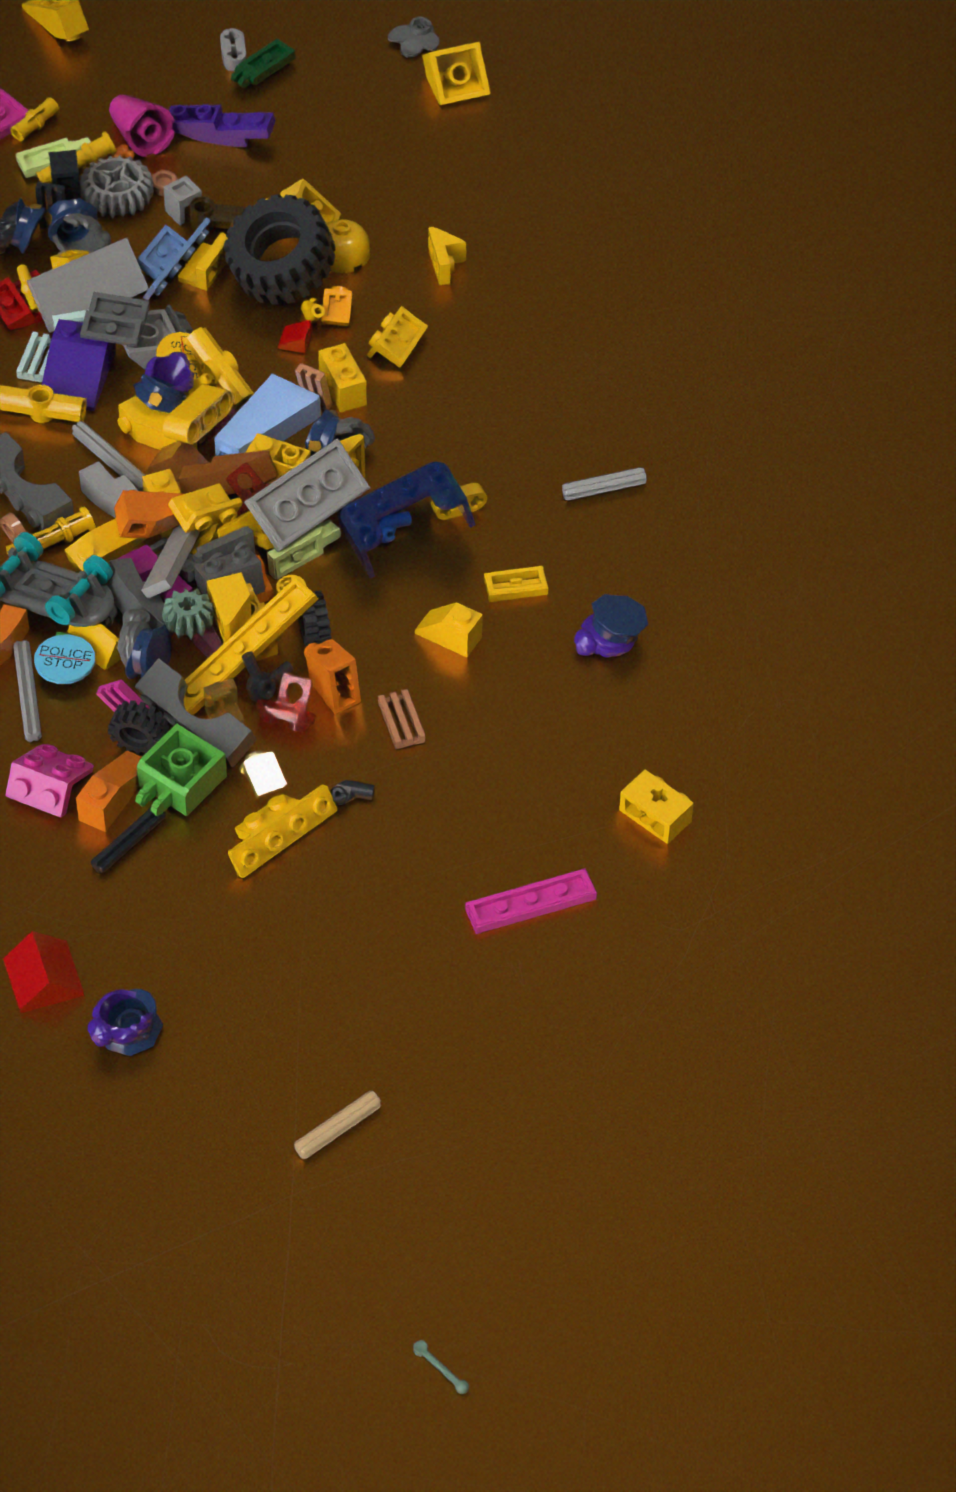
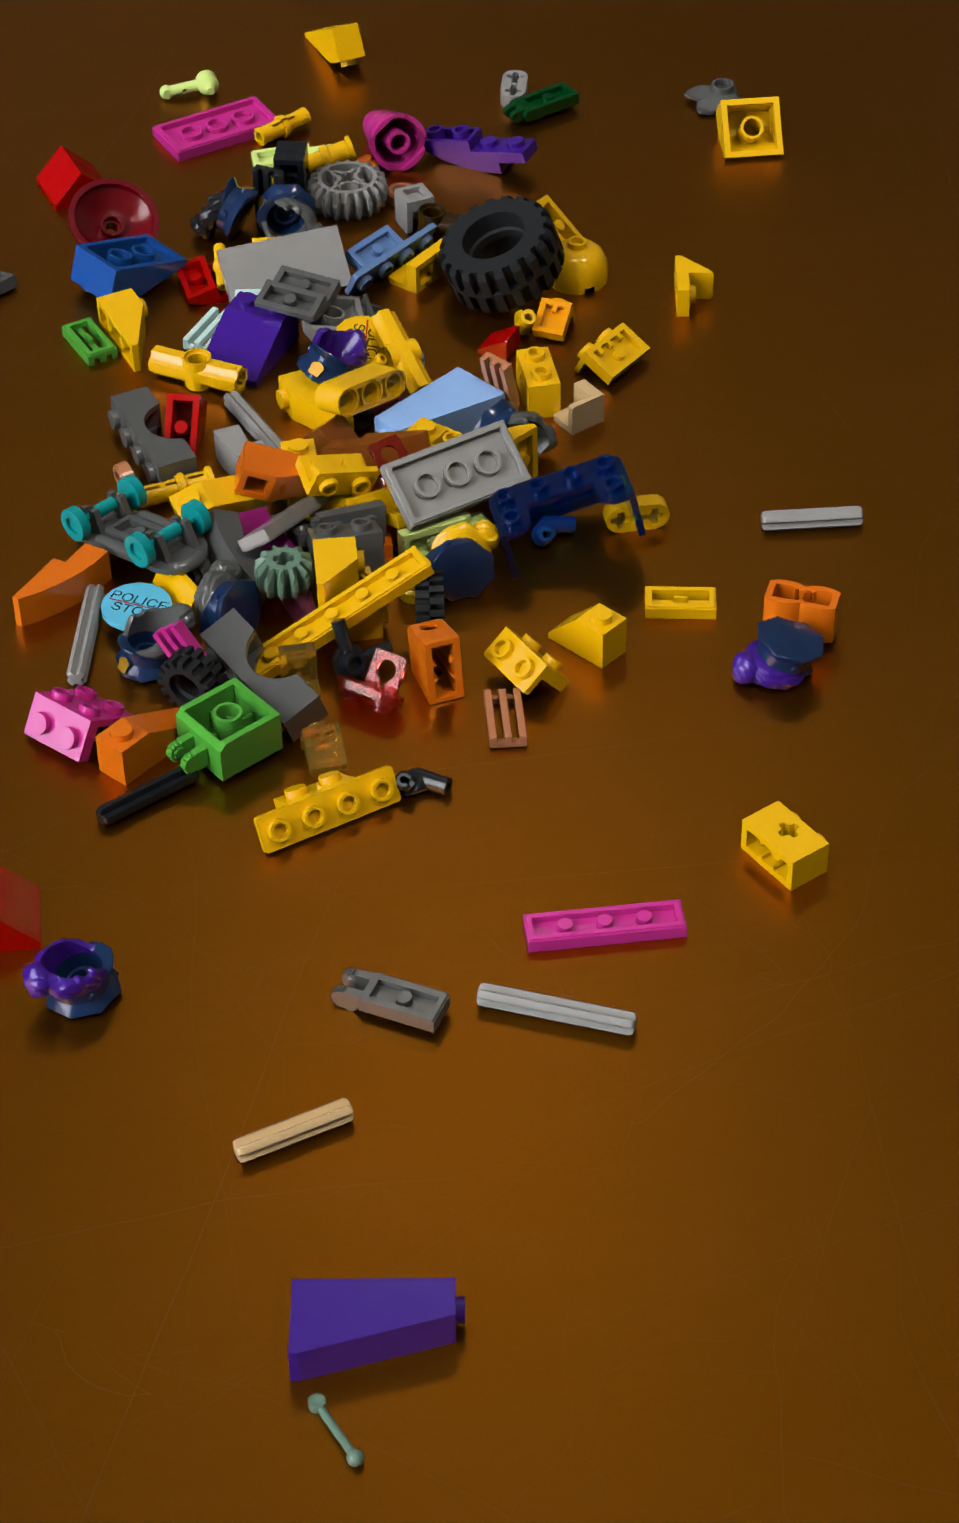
camera: 15 degrees right, 10 degrees down
none -> piece [115,603,196,683]
none -> red slope [164,393,207,458]
none -> dark purple slope [288,1278,465,1381]
none -> dark grey hinge [330,968,450,1033]
none -> dark blue piece [426,520,500,601]
none -> light grey axle [477,982,637,1036]
none -> yellow bracket [484,627,570,695]
none -> tan panel [554,379,604,435]
none -> orange brick [763,579,841,643]

